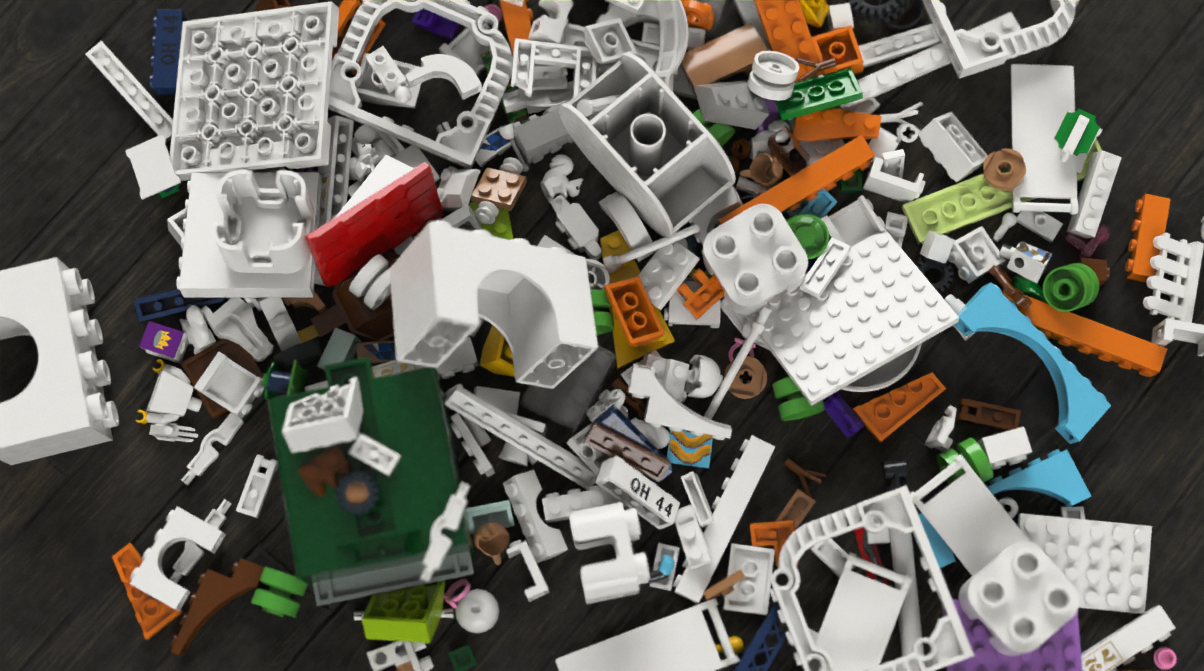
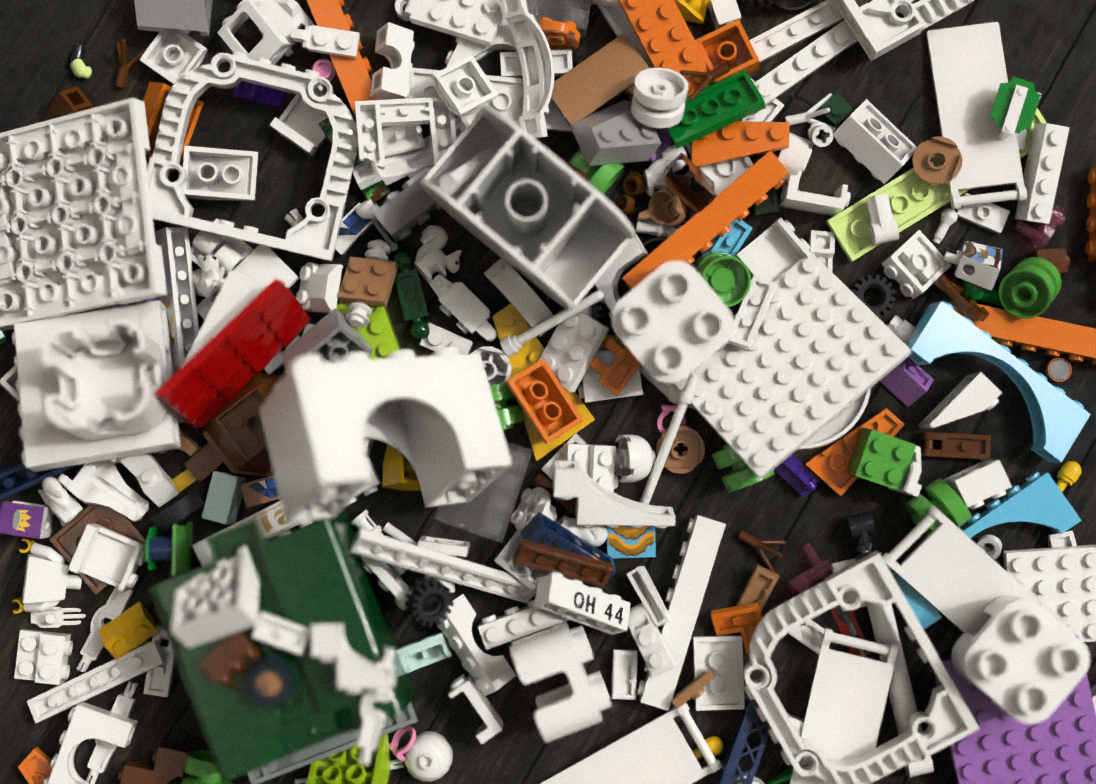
camera: 10 degrees left, 10 degrees up
white wheel [349,254,391,310] -> none
white plate [365,46,412,103] -> none
white arch [405,54,482,100] -> none
medium nougat hair [473,522,510,565] -> none
white hinge [474,386,520,415] -> none
arm [648,555,675,583] -> none
white plate [881,149,905,179] -> none
white panel [920,230,955,263] -> none
none -> white plate [14,629,73,685]
none -> white plate [27,640,166,723]
none -> yellow brick [99,601,158,660]
none -> white arch [311,623,396,693]
none -> dark green plate [393,251,430,340]
none -> black tyre [405,577,454,626]
none -> clear pink piece [788,543,834,594]
none -> dark green plate [819,93,853,127]
none -> bright green brick [847,427,917,491]
none -> white piece [866,194,899,245]
none -> medium lavender panel [879,357,934,406]
none -> white slope [918,372,1002,429]
none -> flat silver tile [1045,358,1072,382]
none -> yellow cylinder [1056,461,1082,492]

